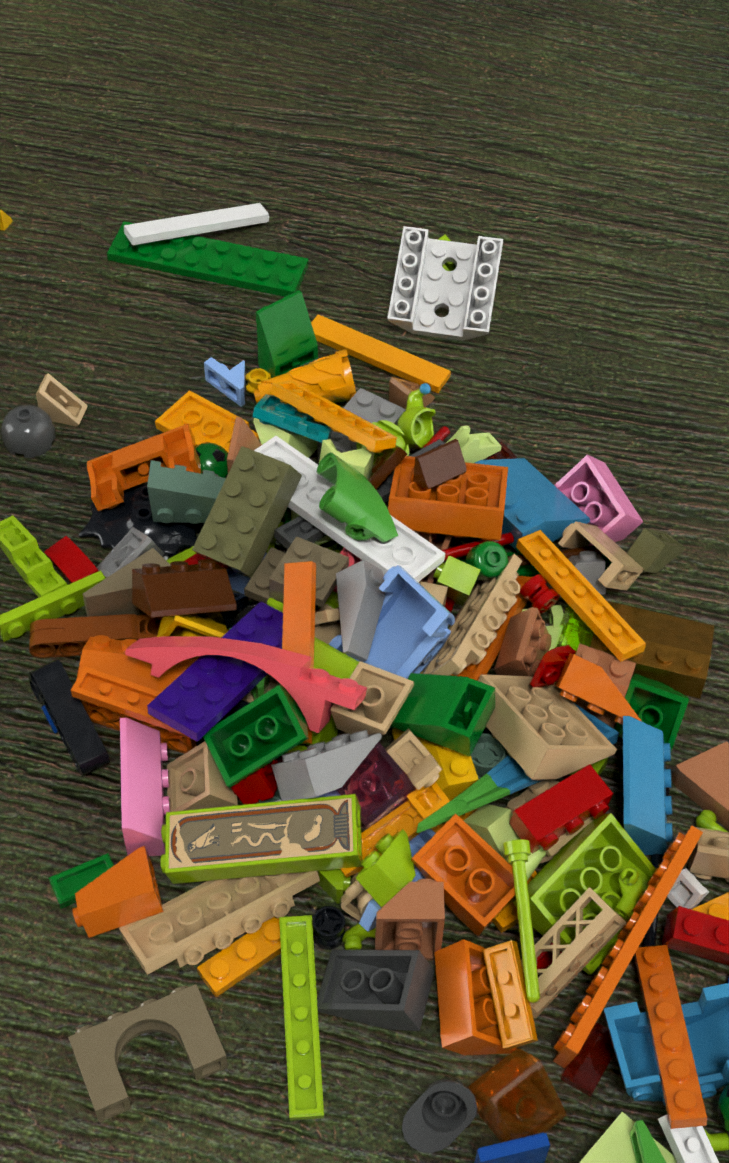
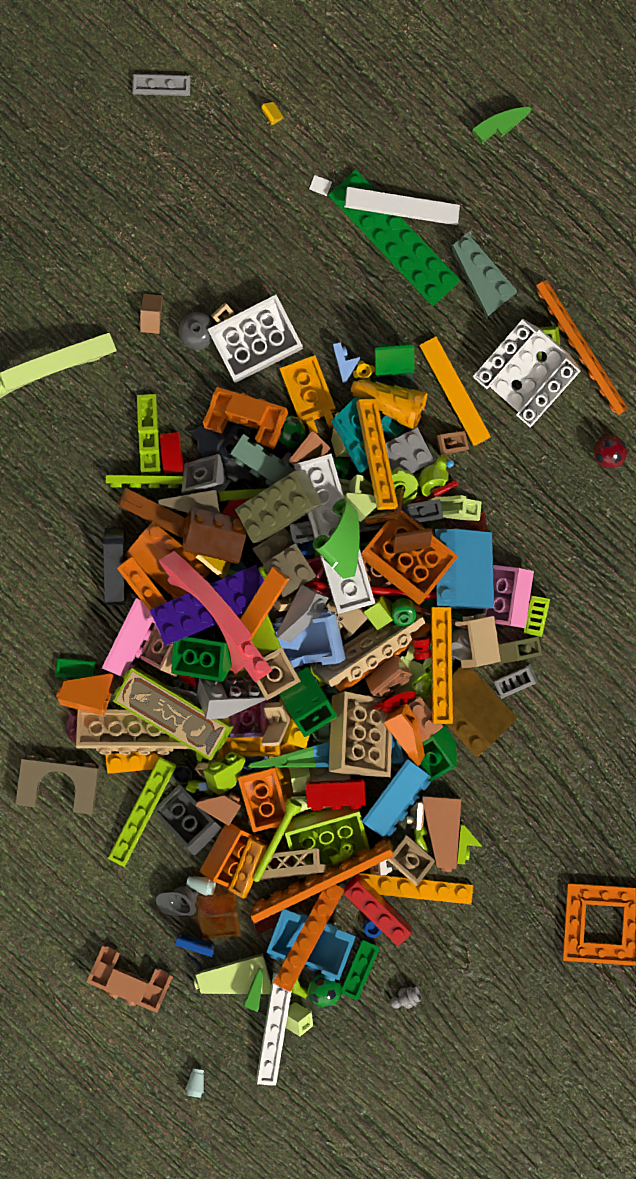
camera: 30 degrees right, 35 degrees up
none -> clear pink arm [65,713,77,742]
none -> light aqua cone [186,876,216,896]
none -> white slope [208,295,303,383]
none -> white sticker [309,175,332,196]
none -> tan piece [405,802,424,830]
none -> sand green wedge [452,233,517,319]
none -> bright green slope [472,107,532,144]
none -> light grey slope [494,664,538,698]
none -> lime slope [523,596,550,637]
none -> orange plate [536,280,628,415]
none -> dark red piece [593,435,627,469]

